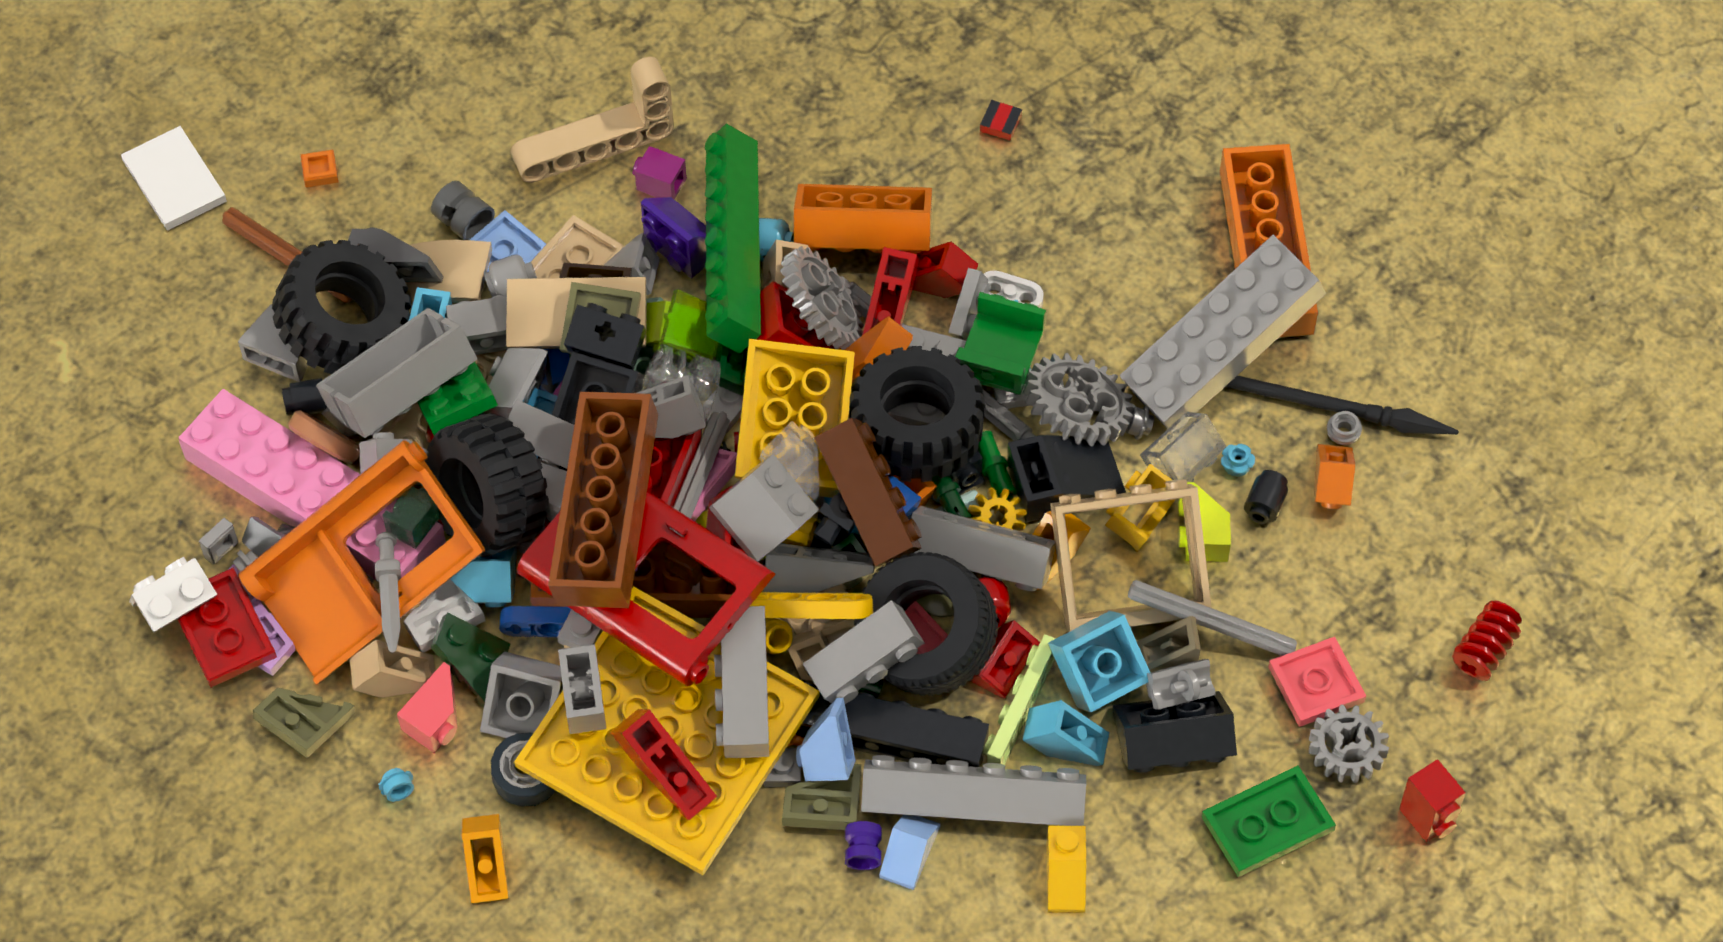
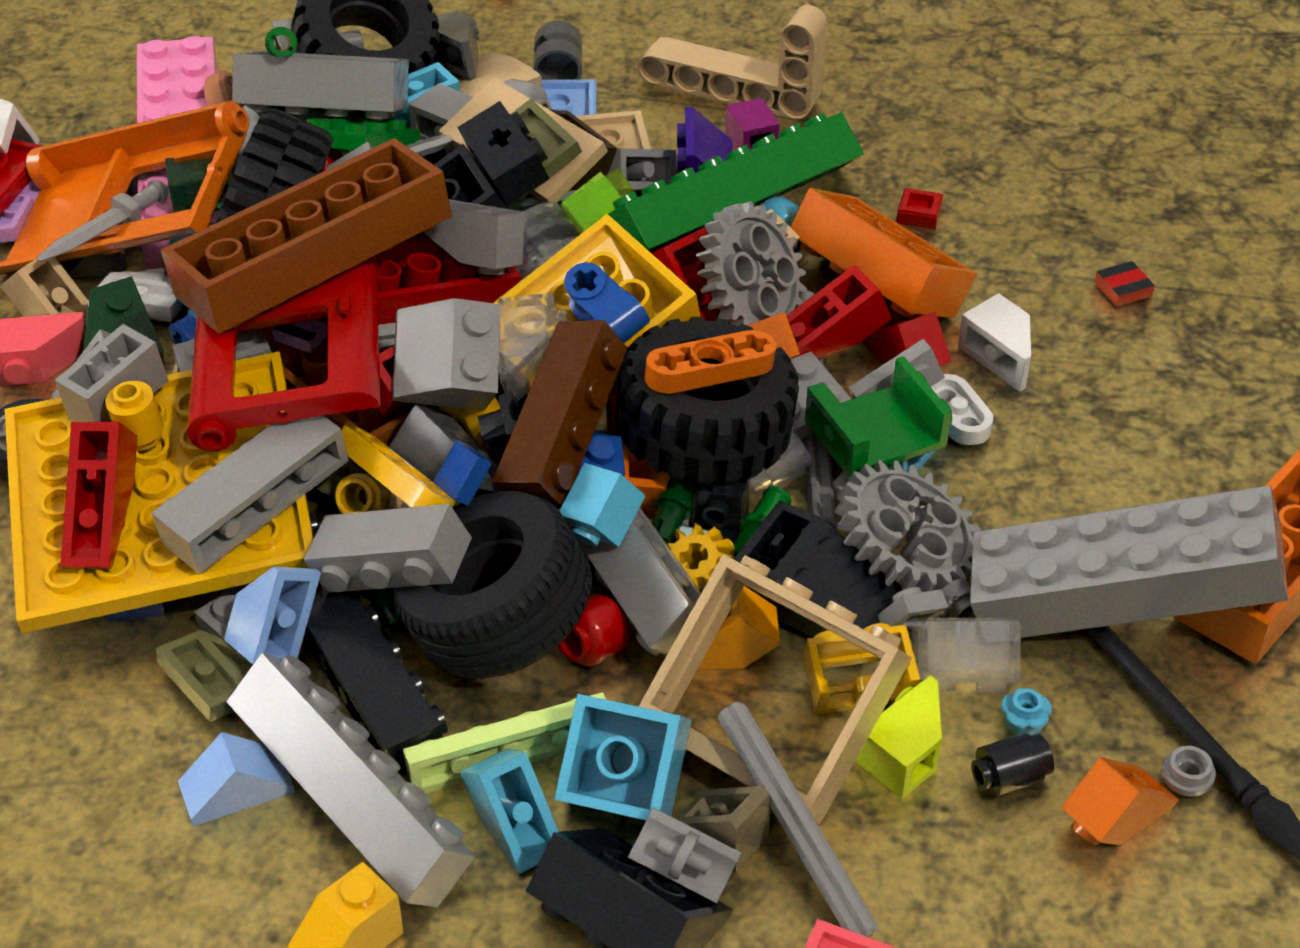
camera: 45 degrees right, 15 degrees down
light grey tile [199,518,238,565] -> none
dark purple wheel [845,821,882,870] -> none
red slope [971,620,1040,698] -> none
none -> yellow brick [105,381,164,451]
none -> green pin [265,27,297,57]
none -> blue tile [433,440,492,506]
none -> medium azure brick [559,463,645,547]
none -> blue piece [564,262,650,343]
none -> orange beam [644,330,777,394]
none -> light grey plate [878,587,949,629]
none -> red tile [896,188,943,229]
none -> white slope [958,293,1031,392]

